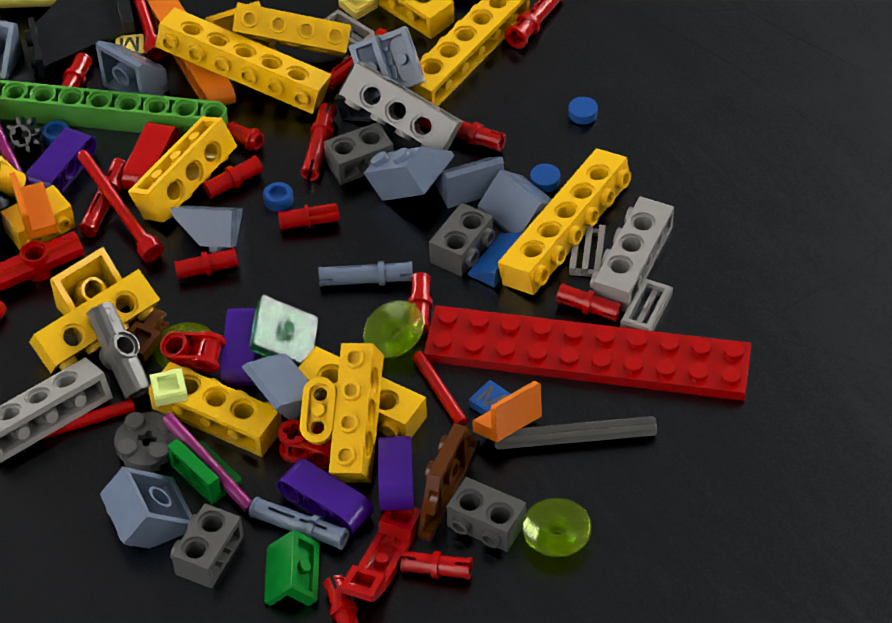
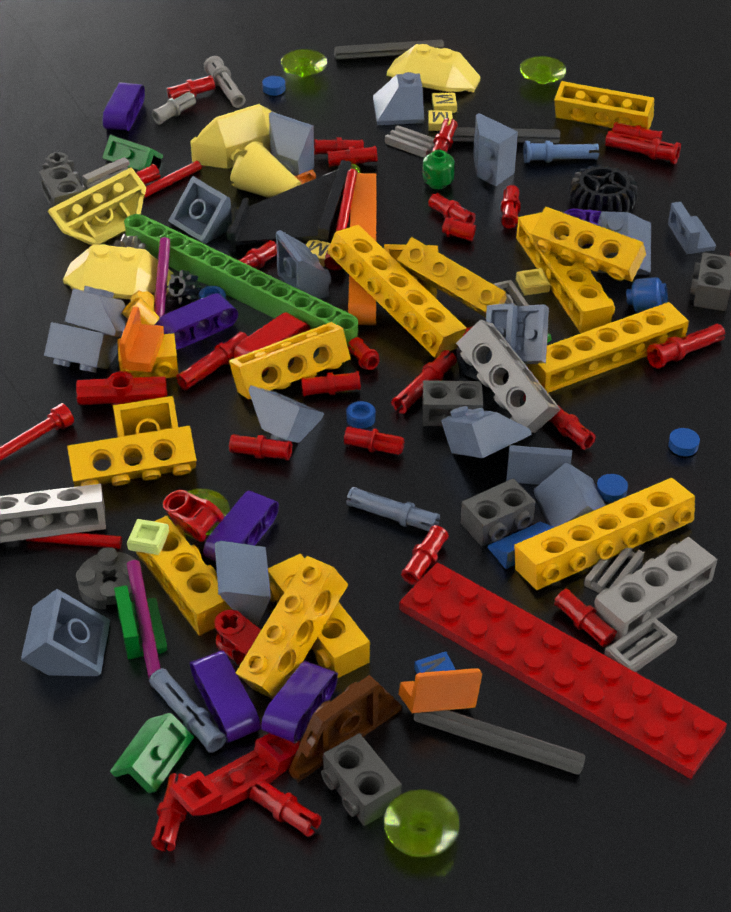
camera: 25 degrees right, 5 degrees down
red piece [77,150,164,262] -> none
dark grey piece [86,301,151,400] -> none
reddish brown plate [127,308,170,362] -> none
dark grey brick [171,503,244,589] -> none
clear green plate [249,294,318,367] -> none
yellow plate [300,377,337,445] -> none
clear neon green dish [363,300,424,358] -> none
red bar [412,351,468,426] -> none

